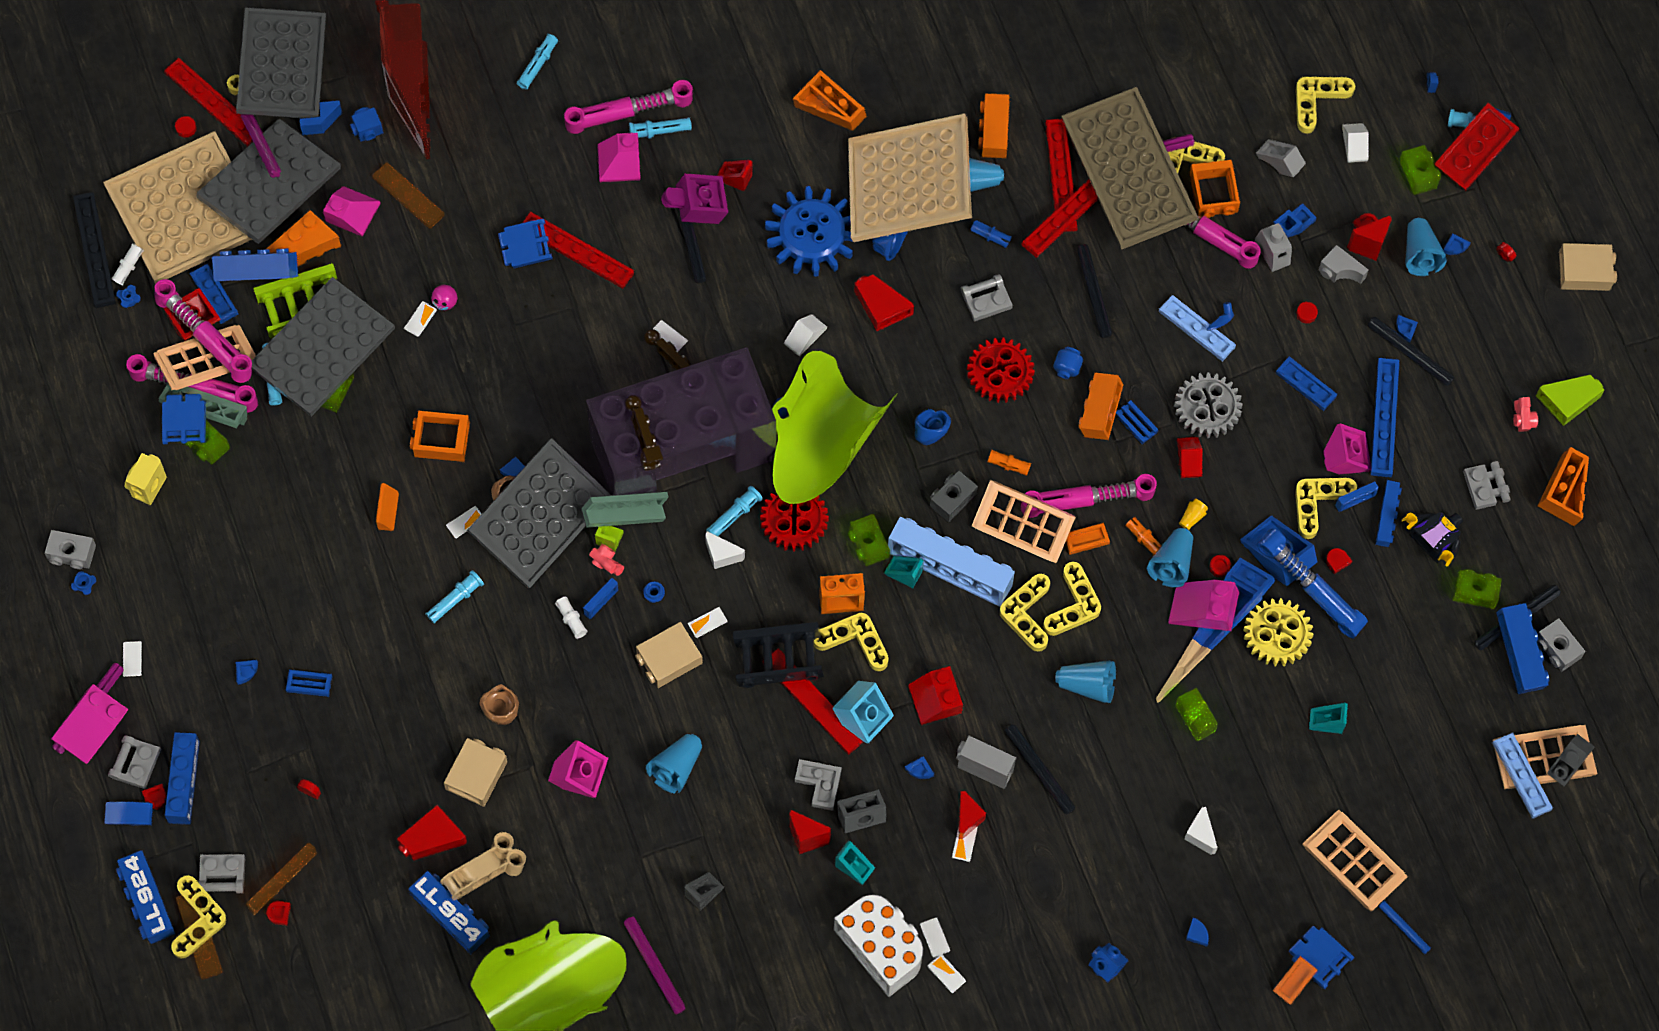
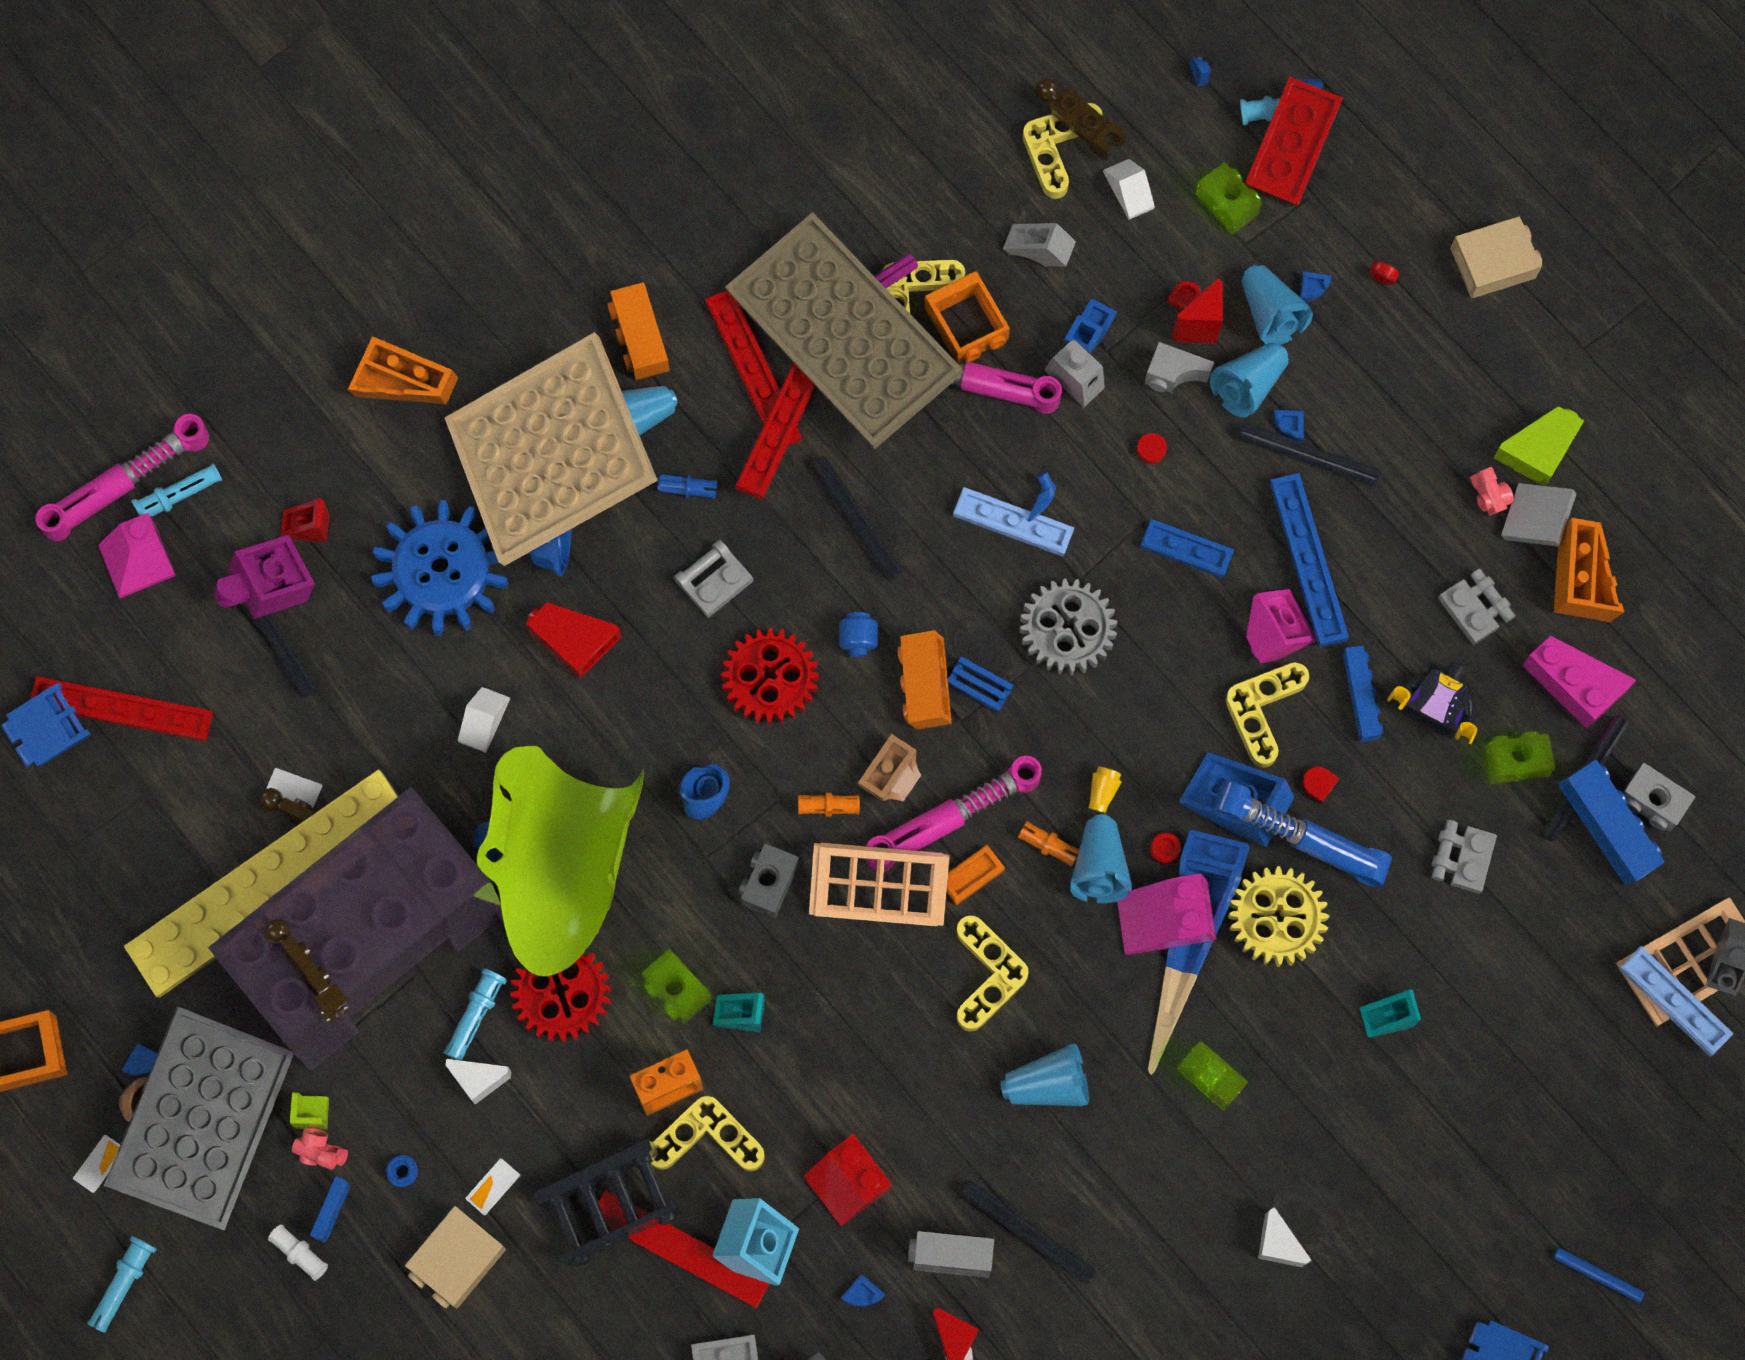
camera: 20 degrees left, 5 degrees up
sand green fence [582,492,669,527] -> none
light blue brick [888,517,1015,607] -> none
light yellow beam [1000,574,1050,652] -> none
red slope [1177,437,1202,478] -> none
light nougat piece [1302,810,1408,912] -> none
blue tile [1335,482,1379,512] -> none
none -> light yellow plate [124,769,414,998]
none -> medium nougat slope [858,734,921,801]
none -> dark brown plate [1036,79,1126,161]
none -> dark azure cone [1210,343,1289,418]
none -> light grey plate [1431,820,1497,894]
none -> light grey tile [1501,483,1576,547]
none -> dark pink wedge [1522,636,1636,729]

